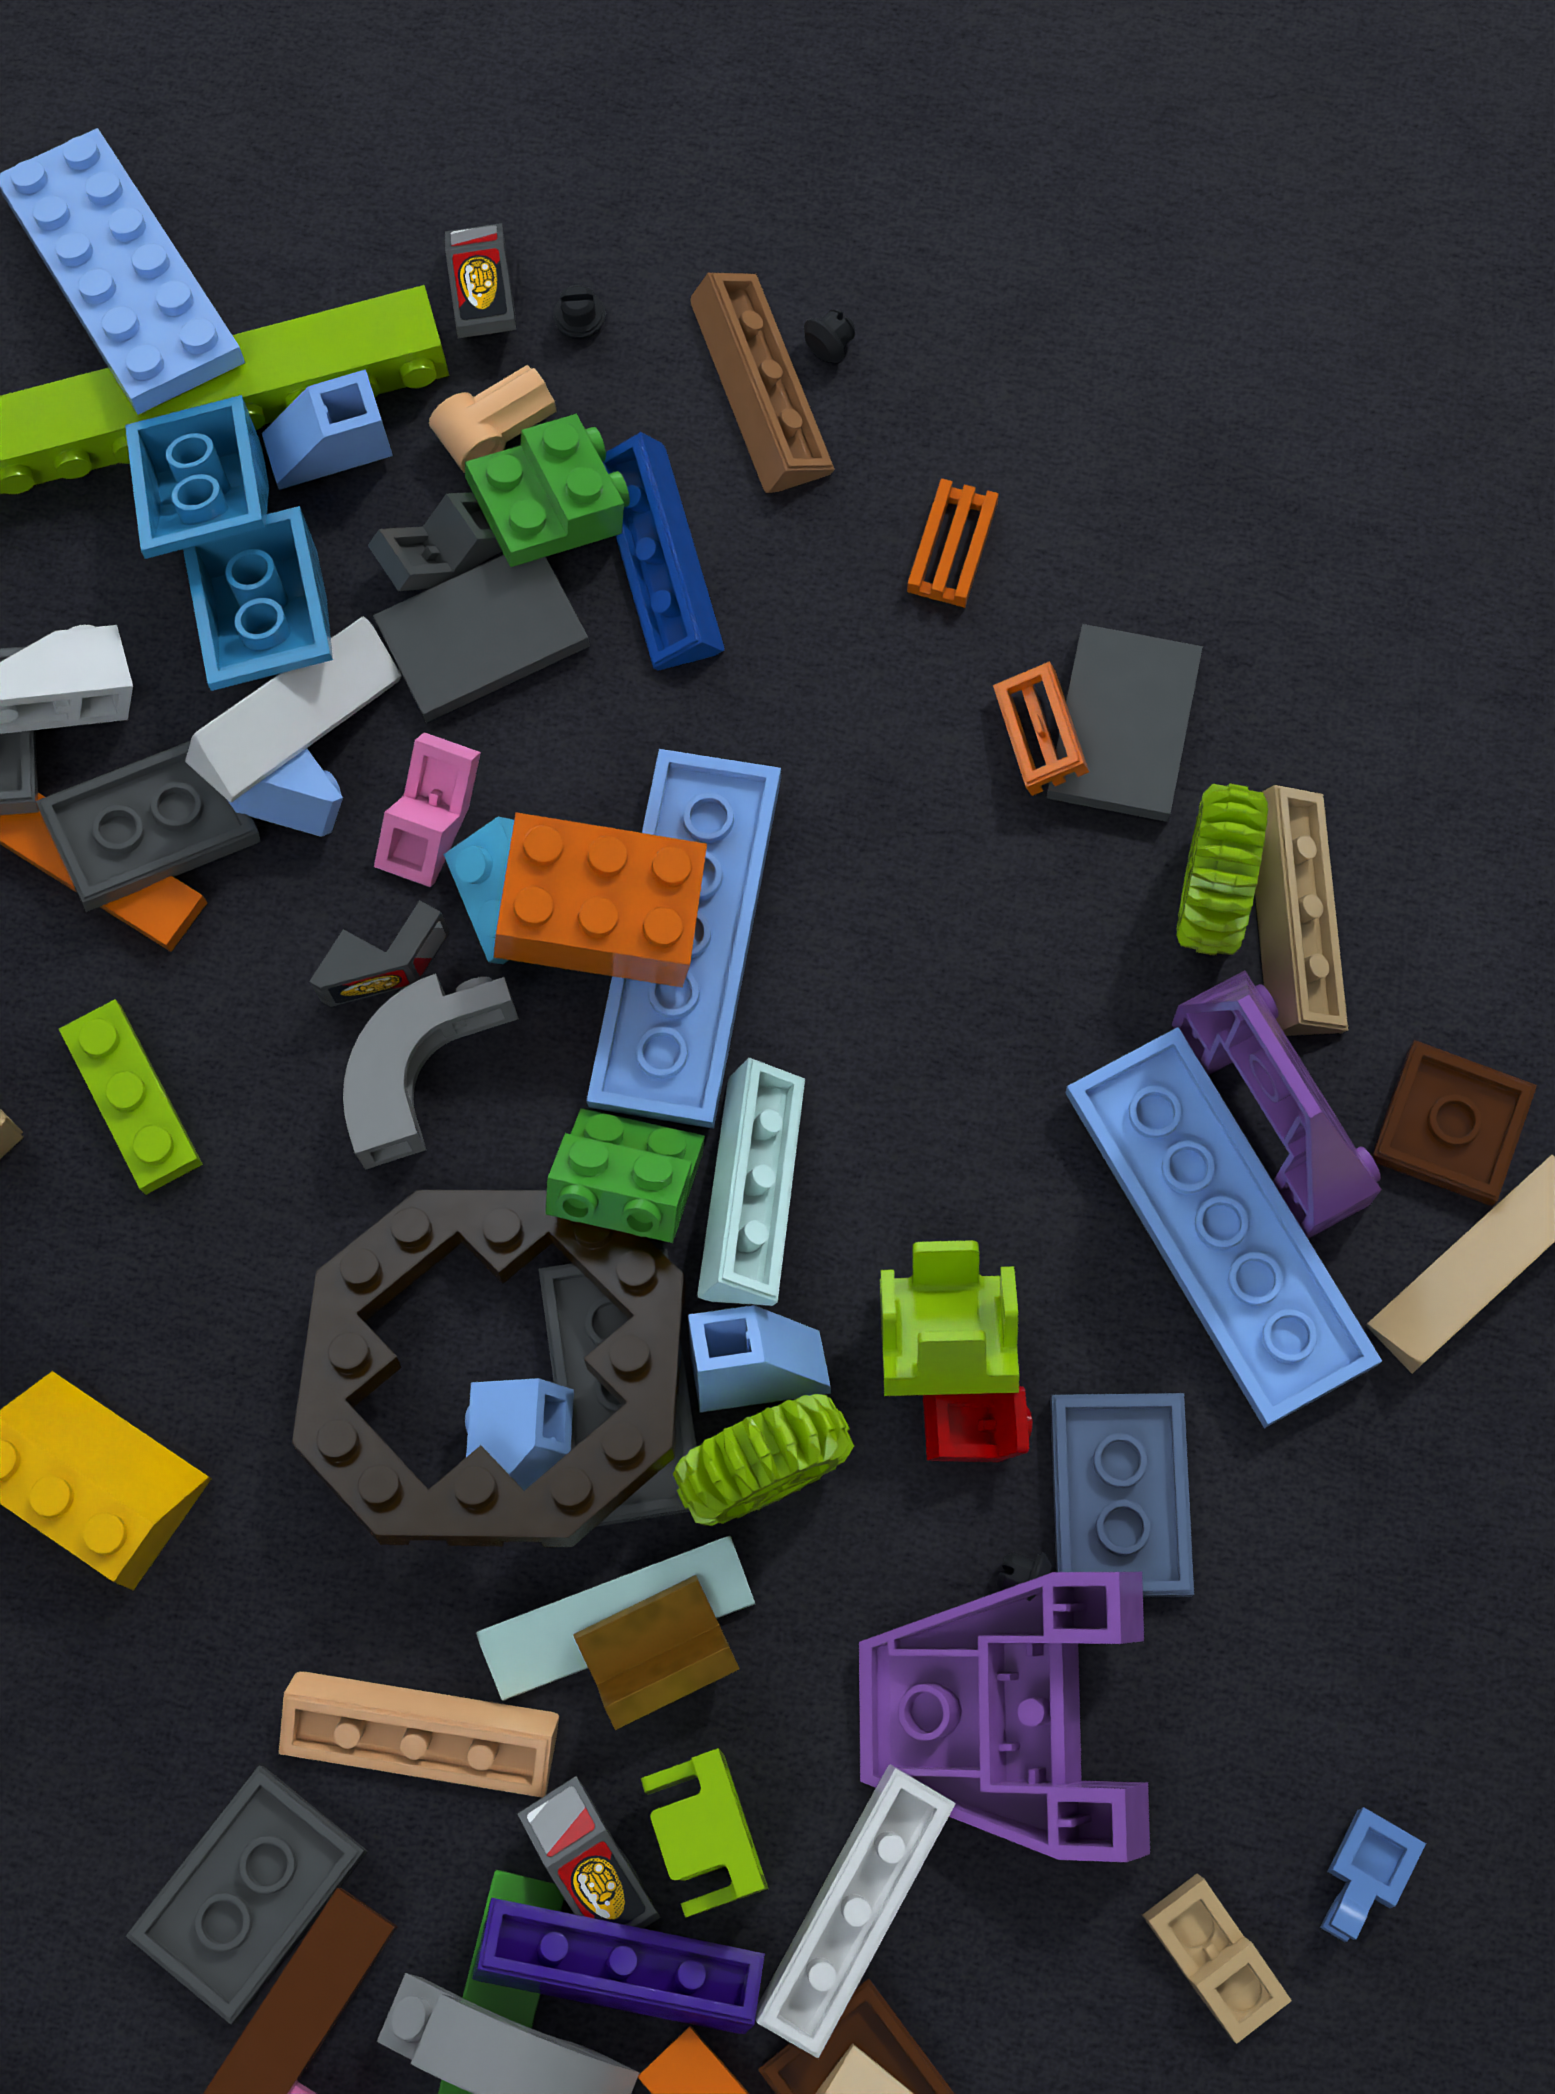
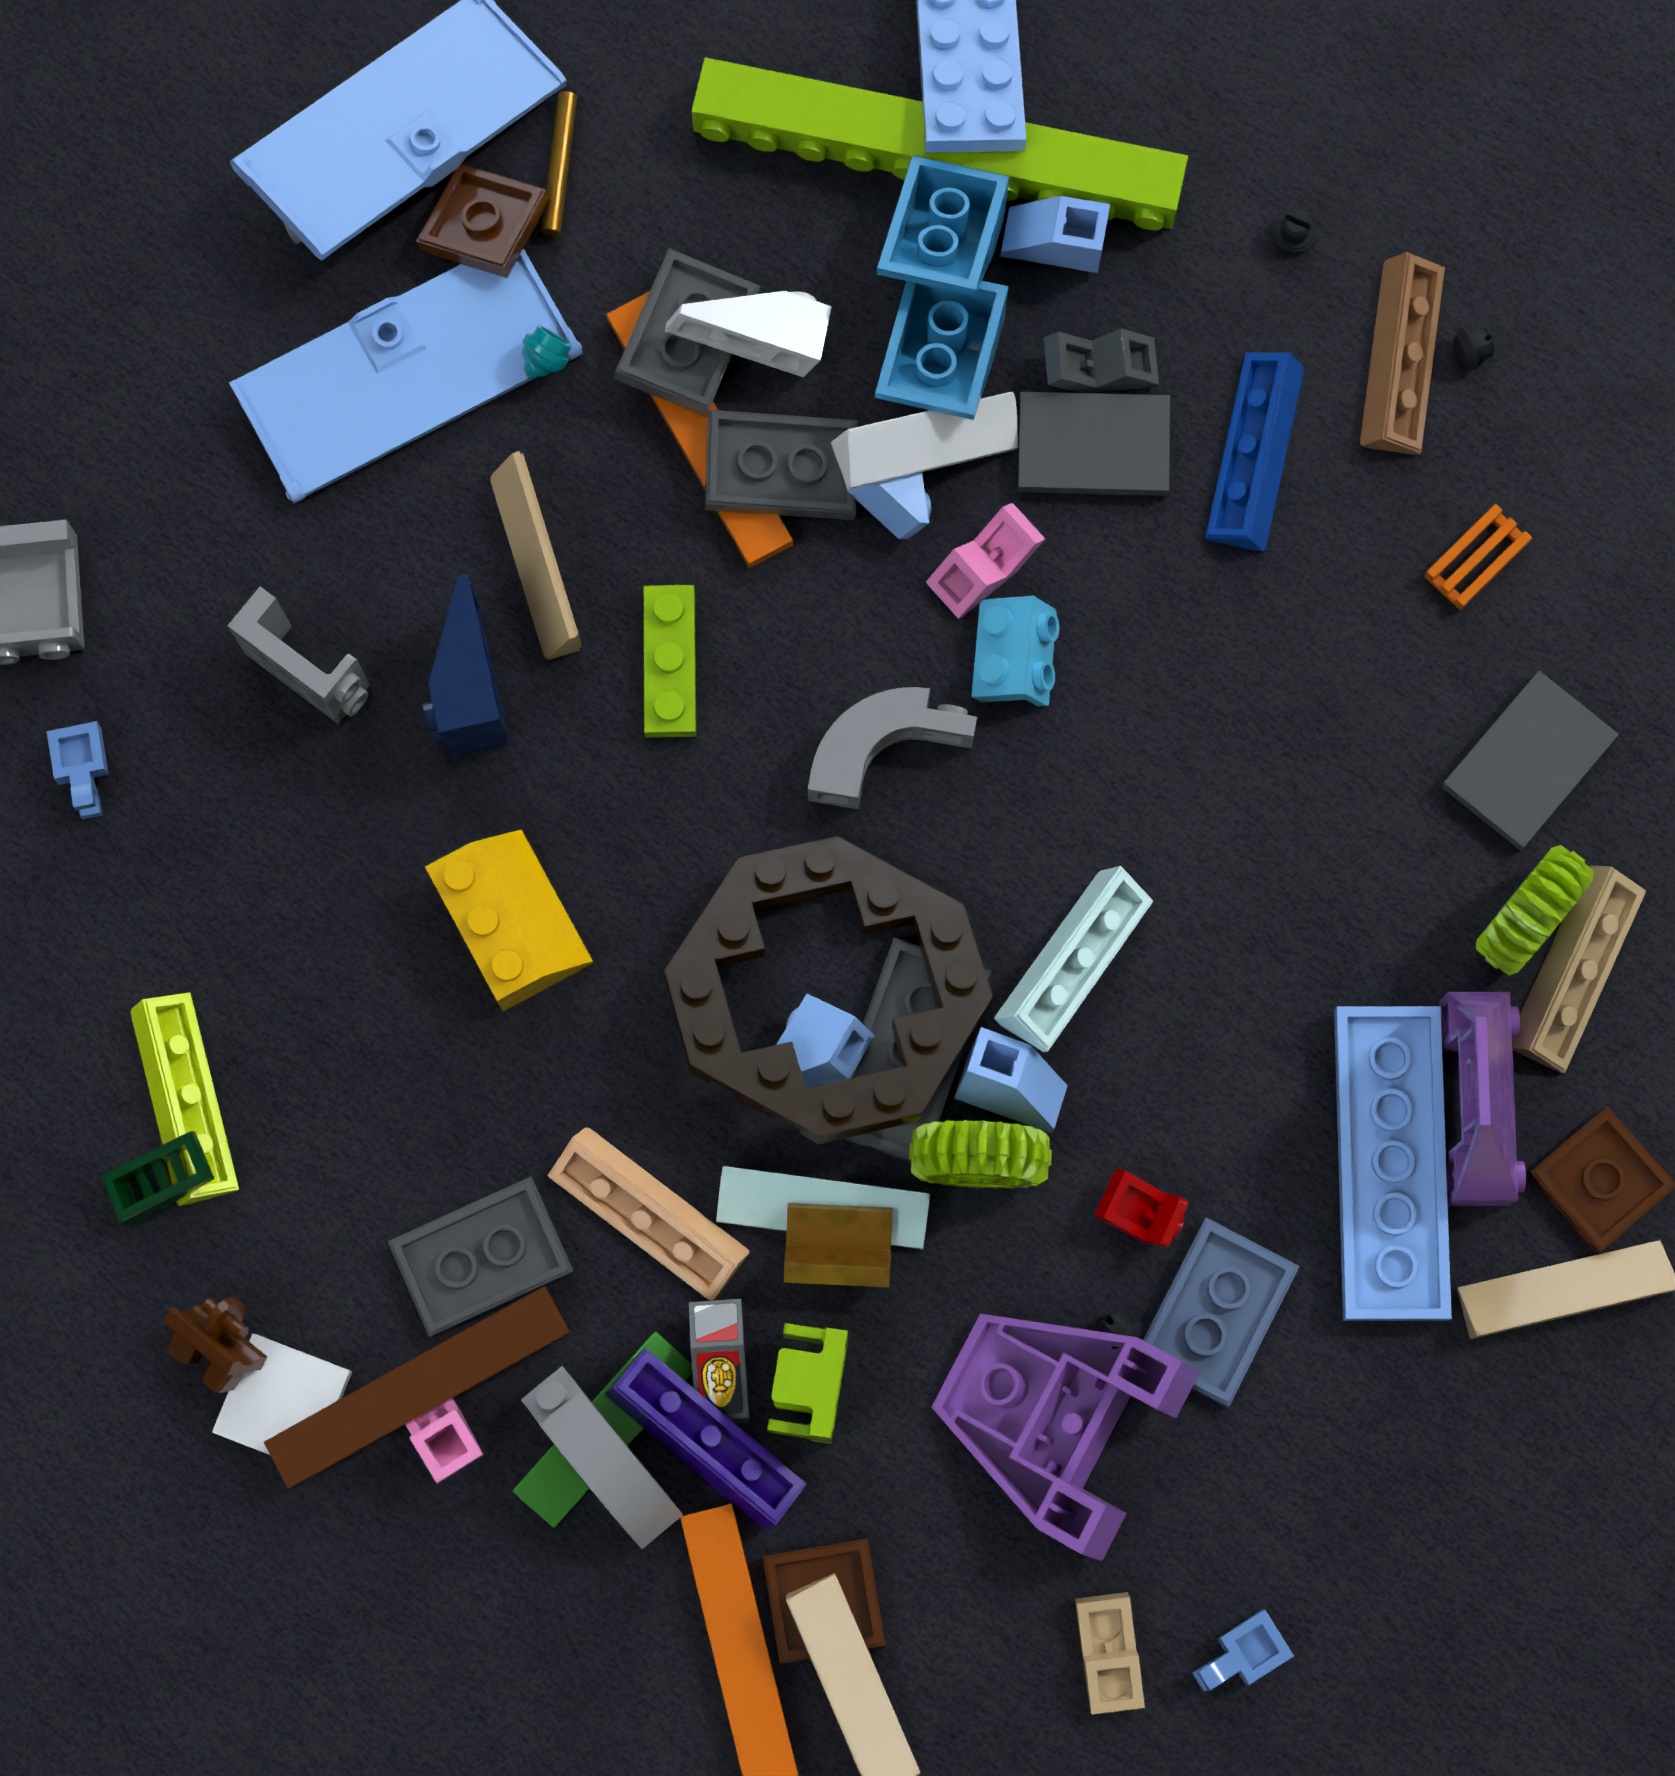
camera: 25 degrees right, 5 degrees up
dark grey slope [309,900,450,1007] -> none
light nougat piece [429,365,557,473] -> none
slope [445,223,517,338] -> none
bright green plate [465,414,630,567] -> none
orange brick [493,812,707,988] -> none
bright green plate [545,1108,705,1243] -> none
light blue plate [587,749,781,1129] -> none
white slope [755,1764,956,2058] -> none
lime panel [880,1240,1019,1396] -> none
orange tile [993,661,1089,796] -> none

